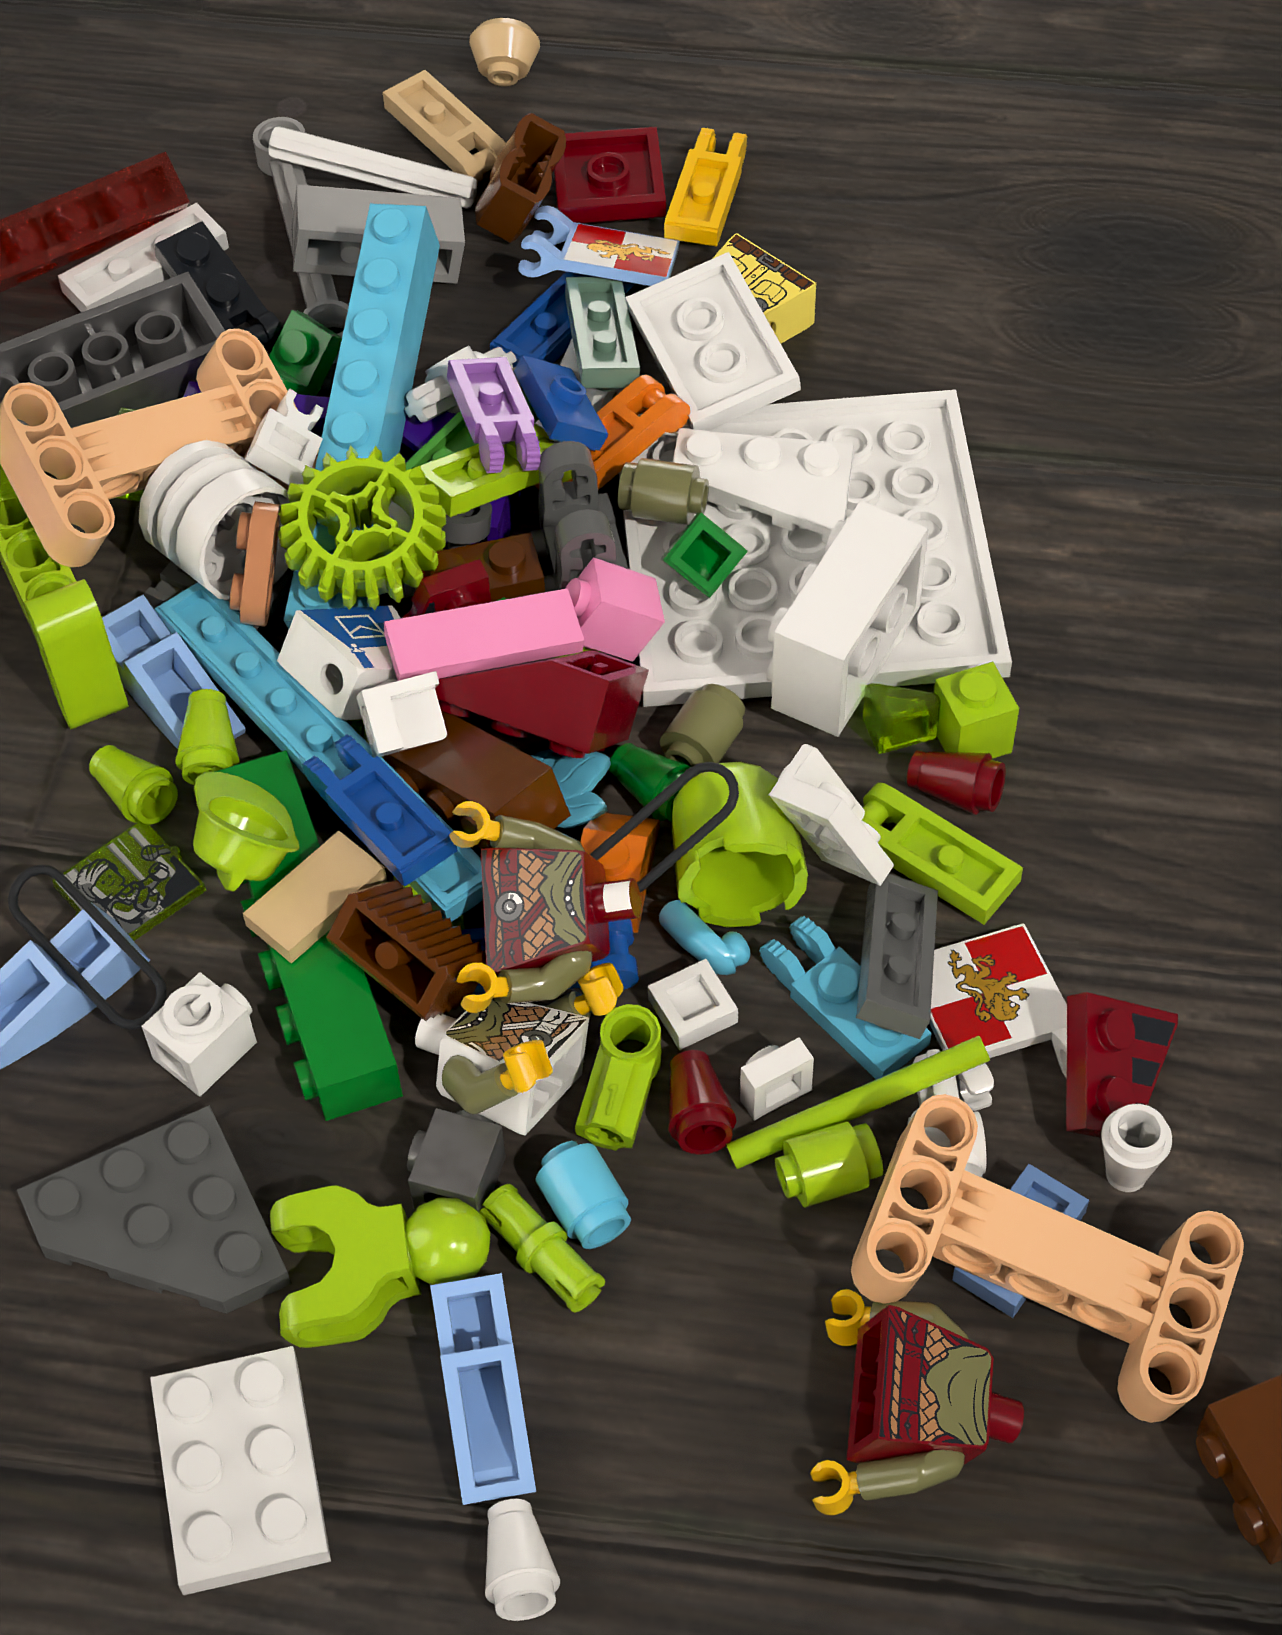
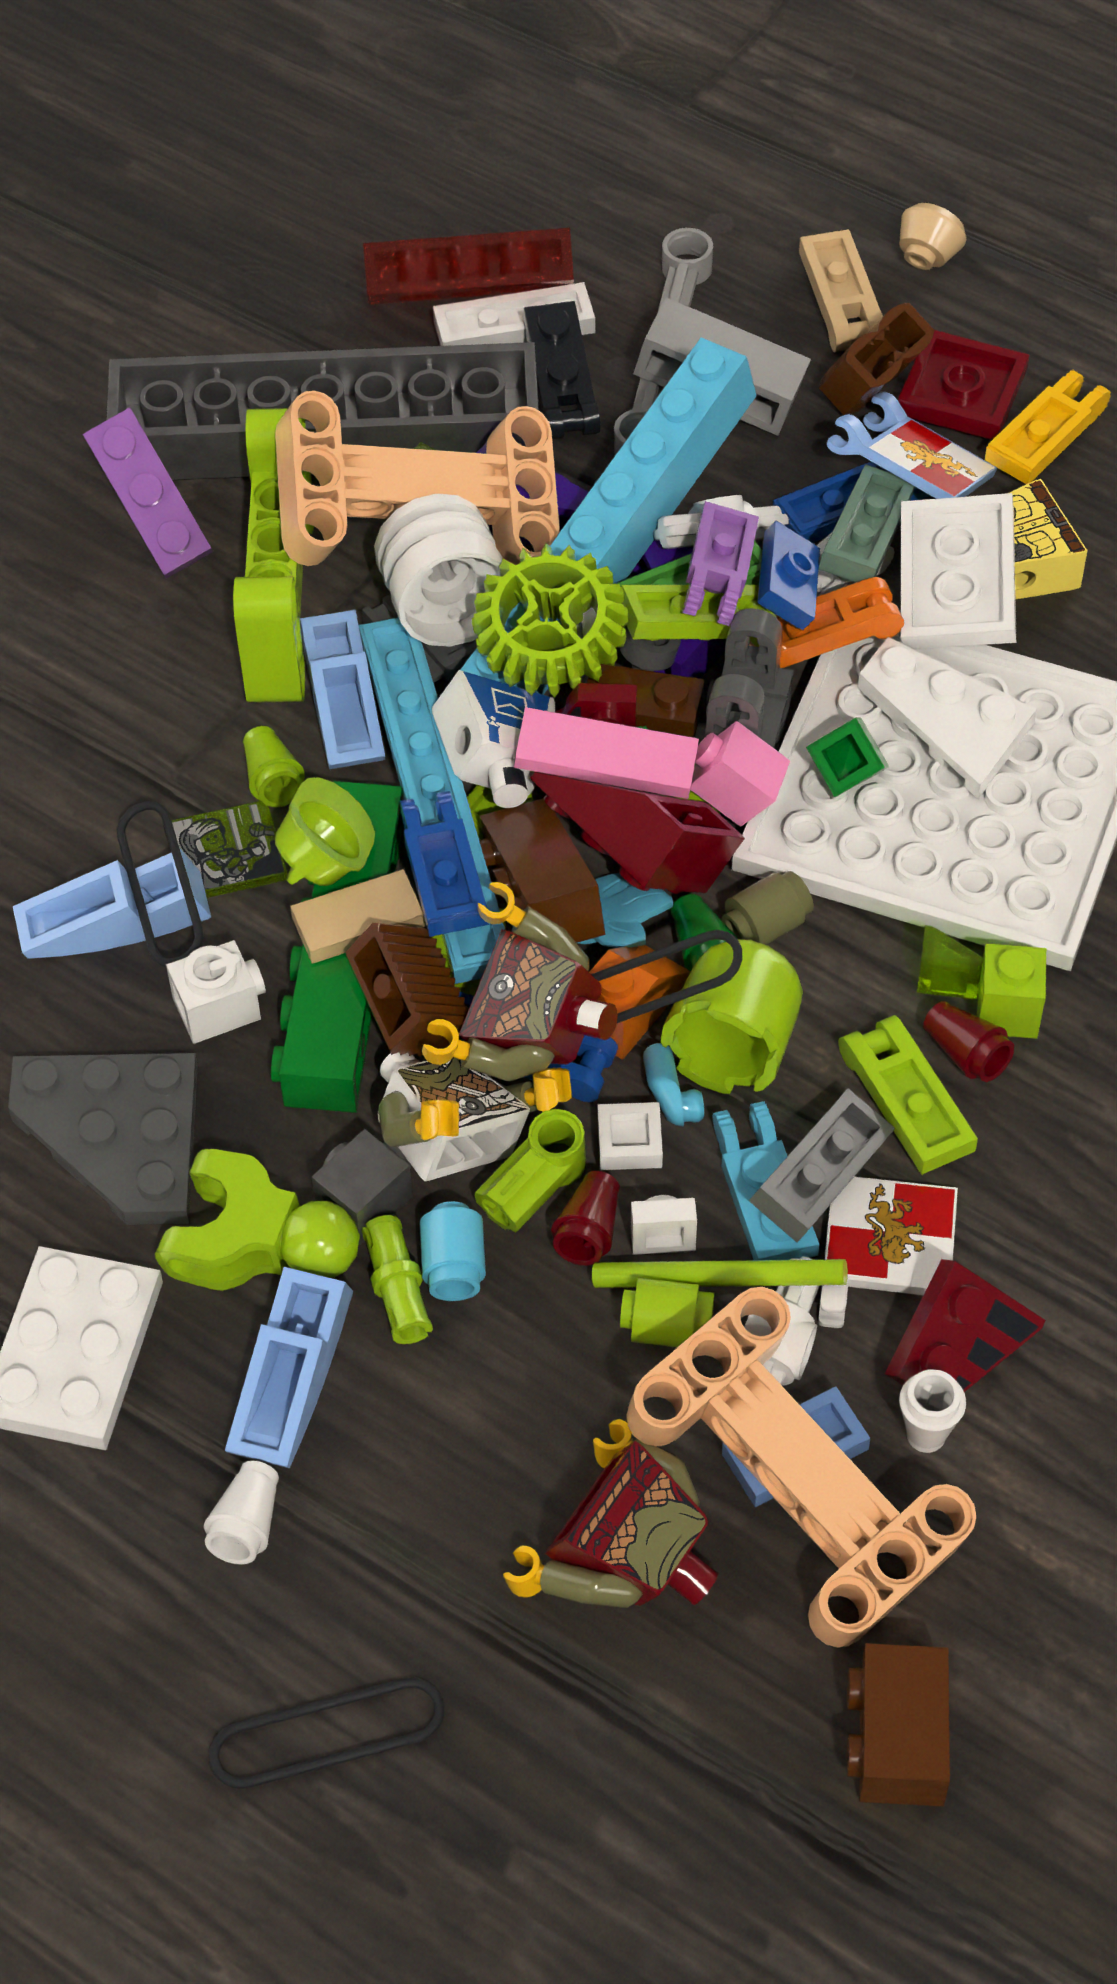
camera: 25 degrees right, 0 degrees up
lime cone [175,689,239,785] -> none
nougat plate [230,501,281,627] -> none
white plate [245,389,324,485] -> none
white axle [268,126,477,209] -> none
green bracket [269,310,342,396] -> none
white panel [356,671,447,758] -> none
olive brick [618,458,709,525] -> none
white brick [766,501,928,737] -> none
white bracket [769,744,894,886] -> none

